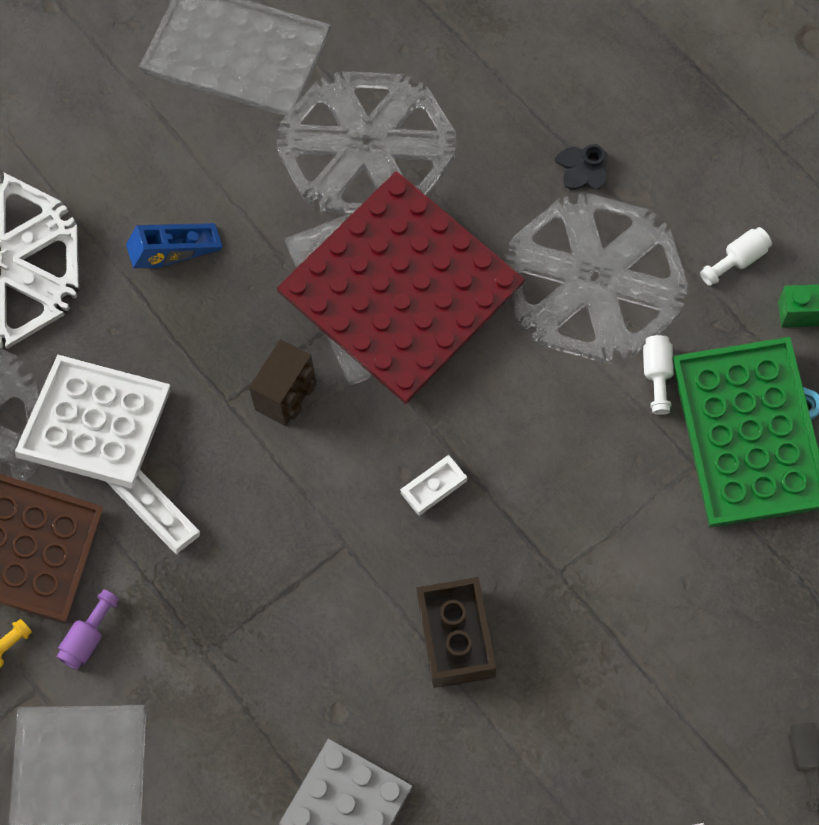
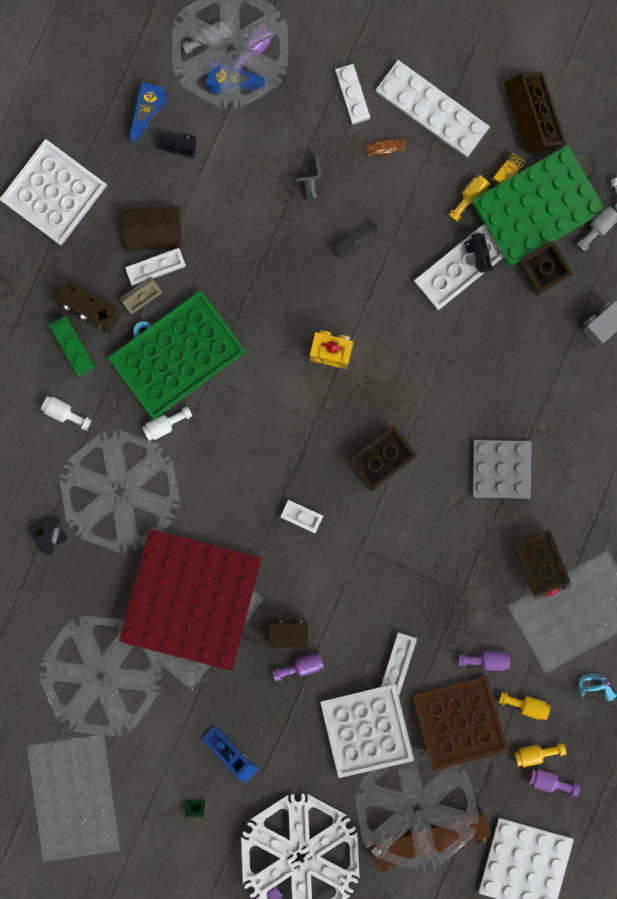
camera: 125 degrees left, 20 degrees up
none -> dark green slope [185,800,205,818]
none -> medium lavender piece [272,652,324,681]
none -> yellow piece [310,330,354,370]
none -> dark brown piece [513,529,571,600]

